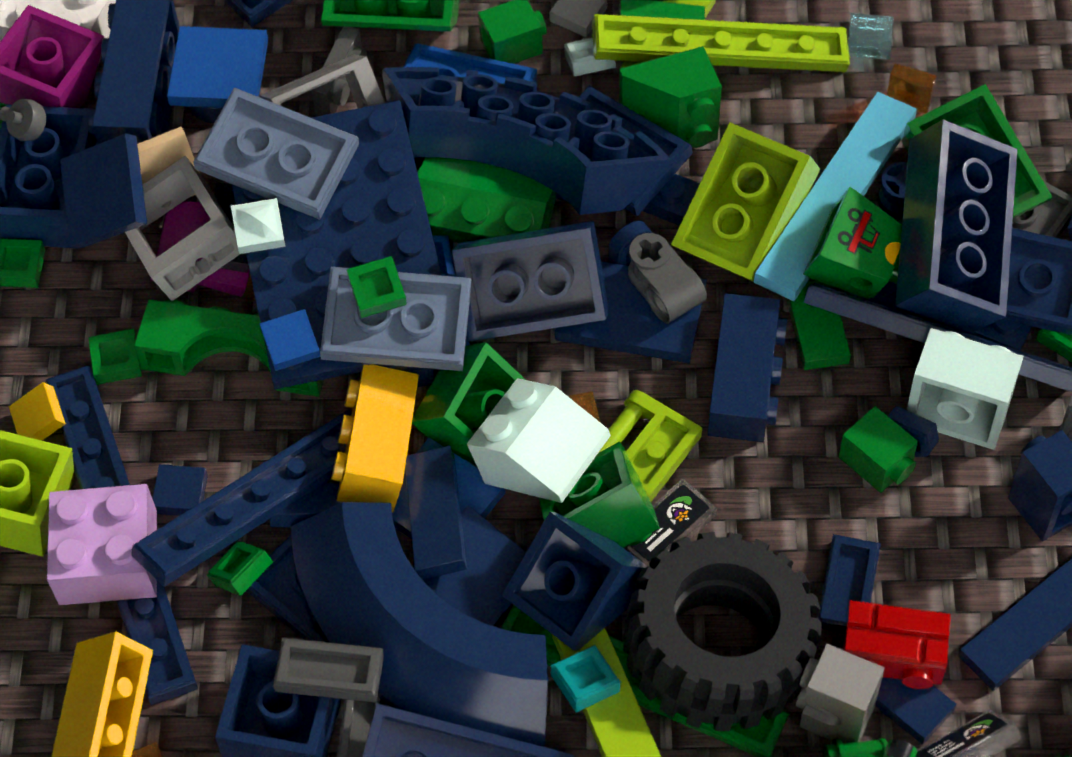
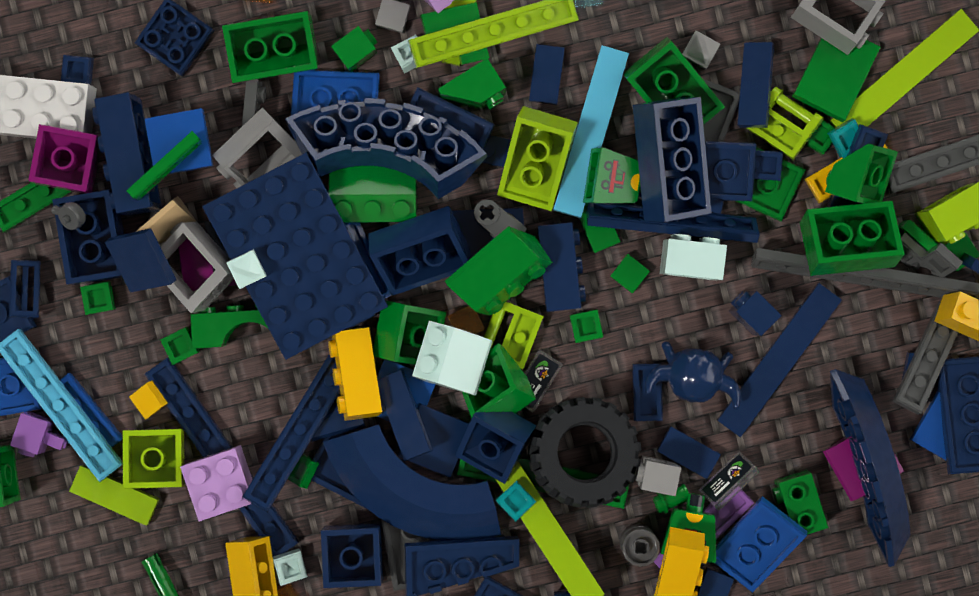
camera: 15 degrees left, 30 degrees up
dark blue tile [152,464,208,516] -> none
sand blue tile [193,87,359,220] -> none
blue tile [260,309,321,371] -> none
dark grey tile [273,638,384,702] -> none
sand blue tile [320,267,471,371] -> none
green plate [346,256,407,318] -> none
dark blue tile [609,221,653,266] -> none
green brick [839,406,918,493] -> none
red brick [843,600,951,689] -> none
dark blue wheel [878,162,908,219] -> none
clear orange tile [887,64,937,113] -> none
dark blue tile [888,406,939,457] -> none
none -> green tile [126,131,202,201]
none -> light aqua tile [273,548,308,586]
none -> green slope [445,226,553,316]
none -> dark blue tile [529,44,565,105]
none -> green tile [569,309,603,343]
none -> green tile [610,254,650,294]
none -> dark blue piece [645,341,741,409]
none -> light grey tile [682,30,720,70]

